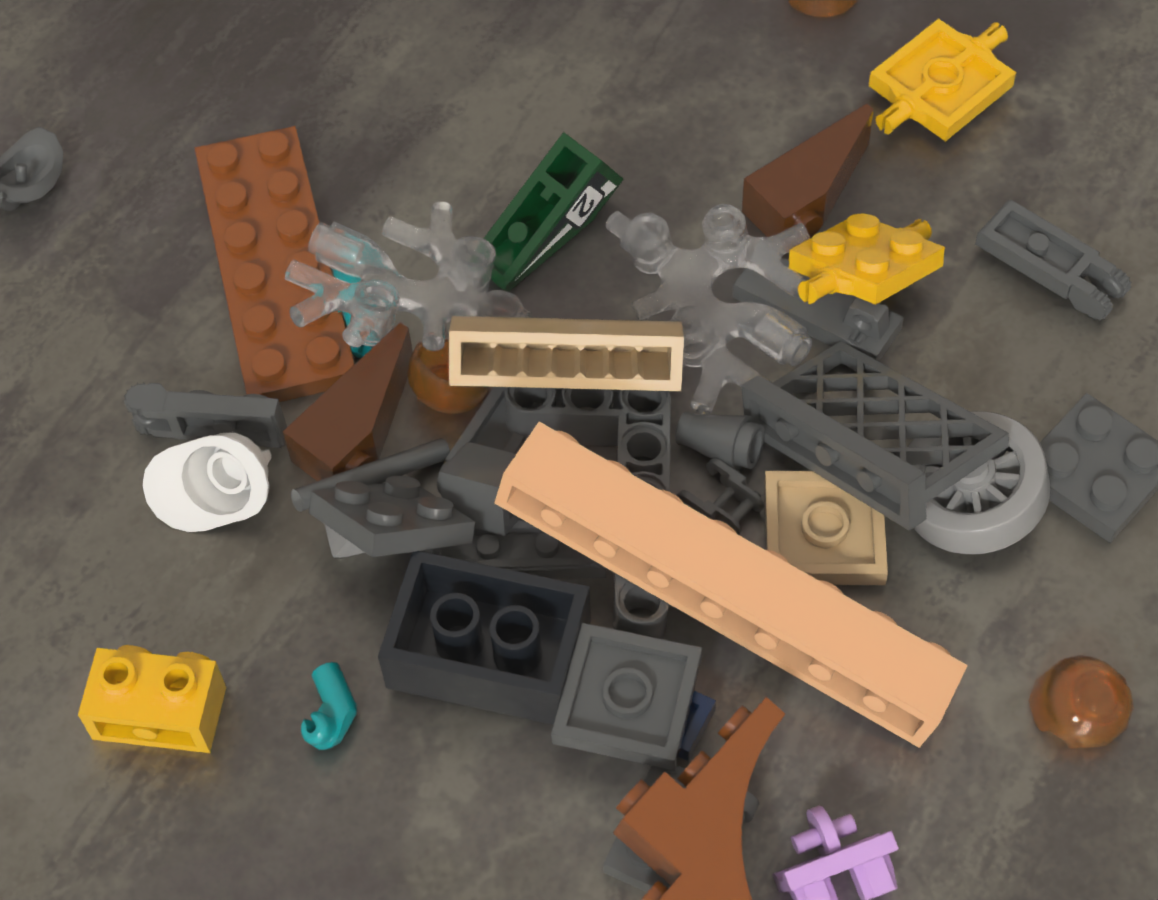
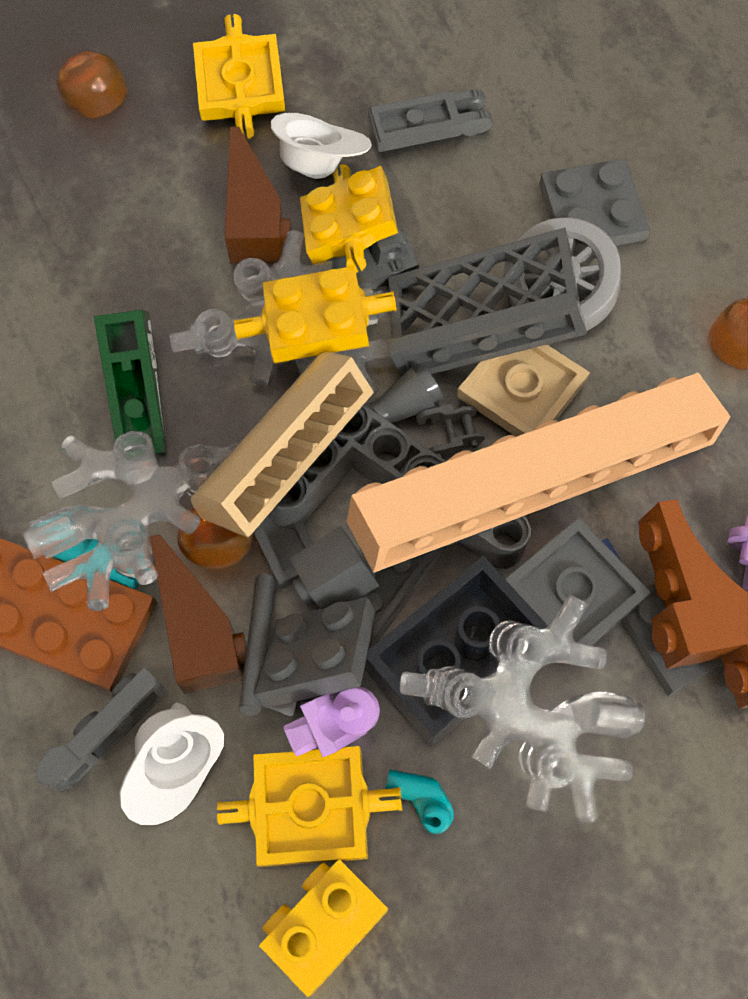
camera: 55 degrees left, 10 degrees up
none -> yellow plate [217,746,402,867]
none -> yellow plate [234,266,397,363]
none -> white piece [271,113,372,179]
none -> lavender hips [284,687,380,757]
none -> clear plant [400,595,645,823]

